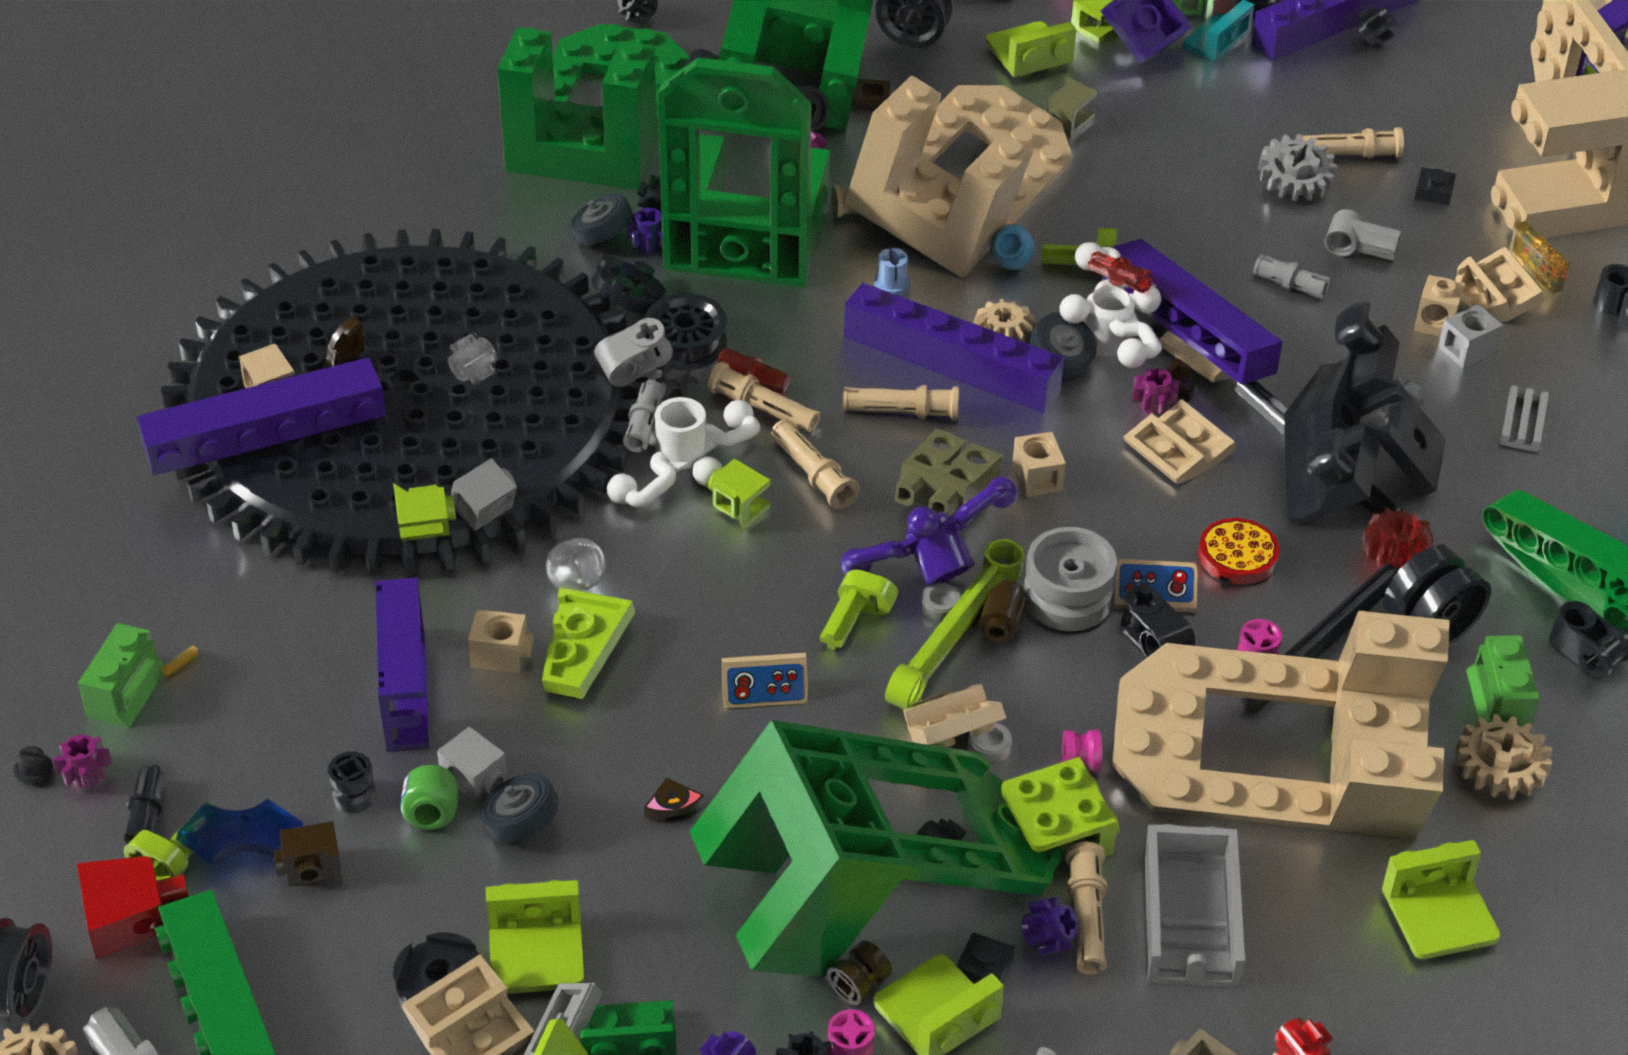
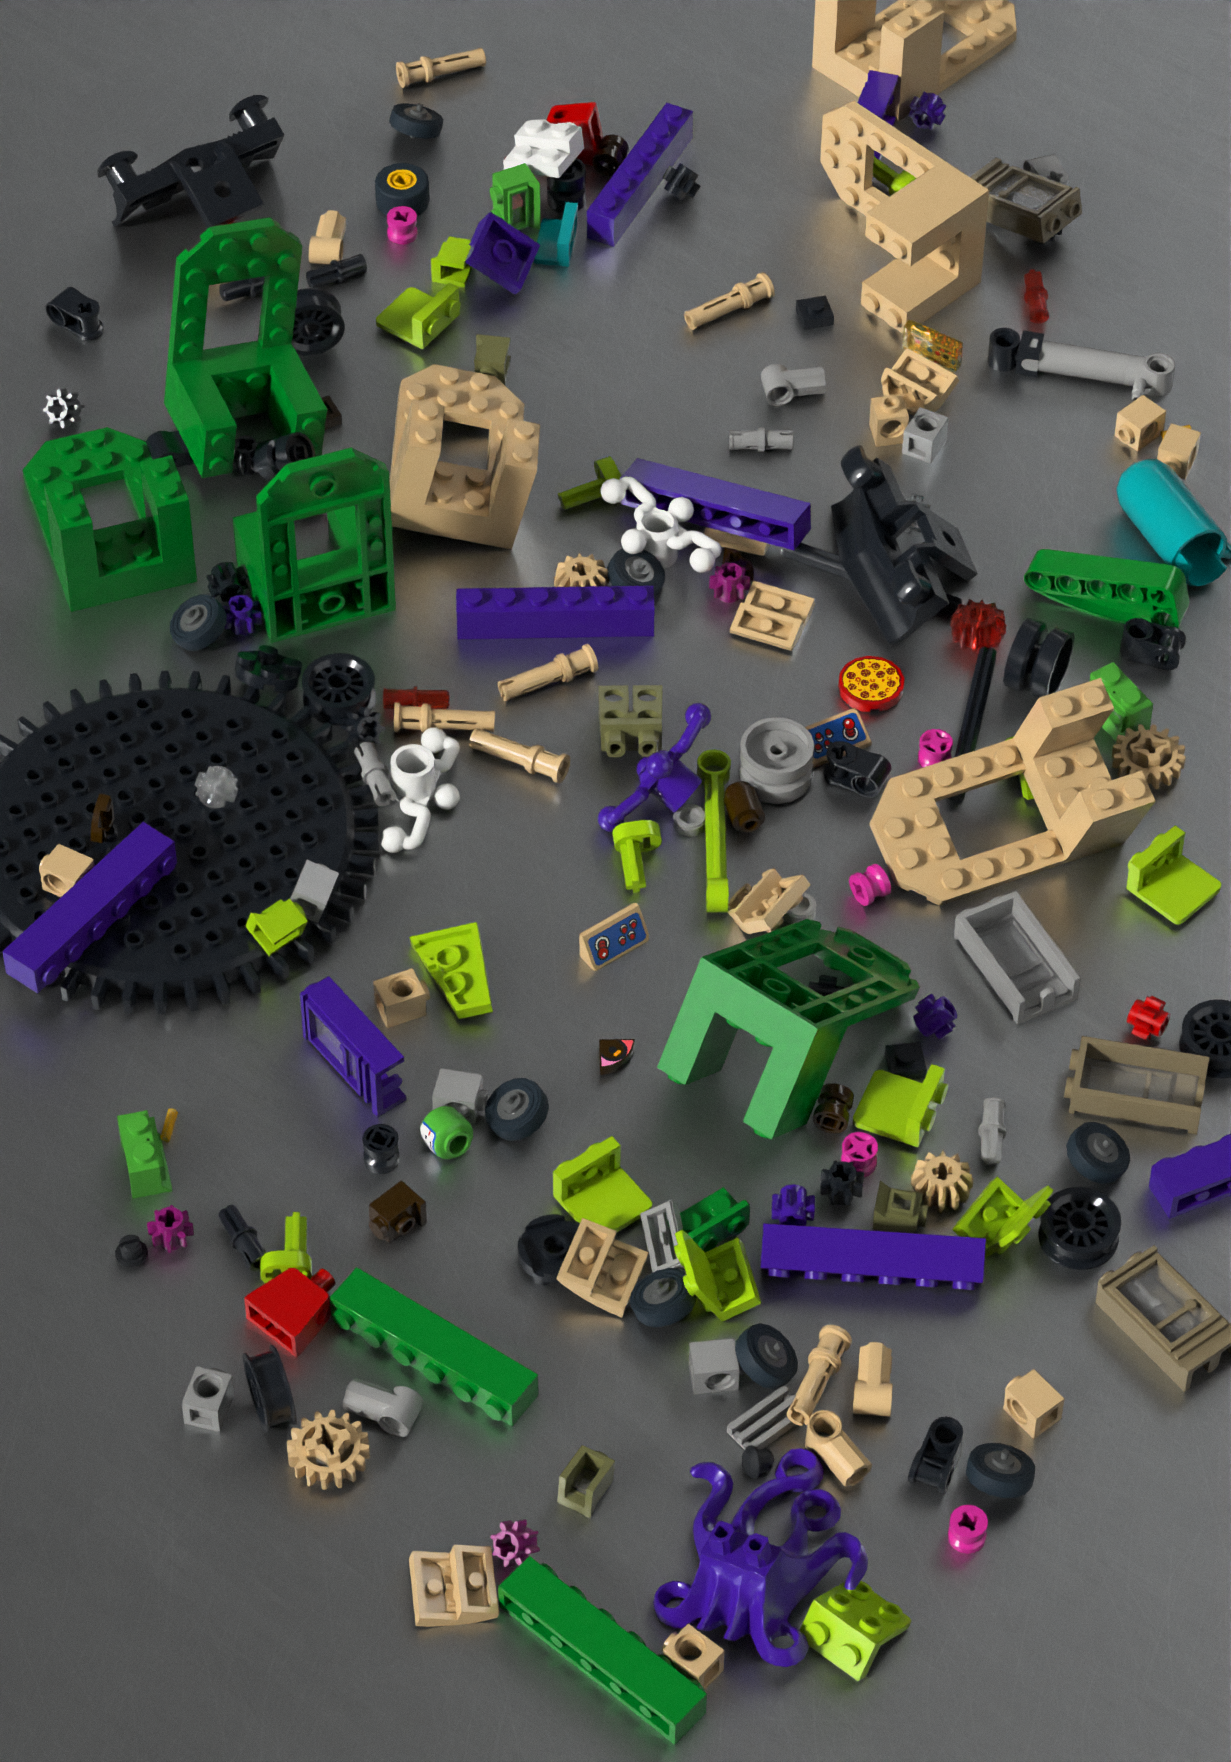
camera: 30 degrees left, 5 degrees up
clear blue tile [176,799,304,864] -> none
clear head [545,538,606,591] -> none
light grey piece [594,318,673,387] -> none
lime window [708,458,771,532] -> none
light blue bush [874,248,910,296] -> none
dark azure animal [991,223,1035,270] -> none
lime bracket [1001,757,1120,857] -> none
tan brick [1012,432,1066,497] -> none
tan pin [1065,841,1107,975] -> none
clear red axle [1087,251,1153,293] -> none
light grey gear [1258,134,1337,201] -> none
light grey tile [1499,385,1549,452] -> none

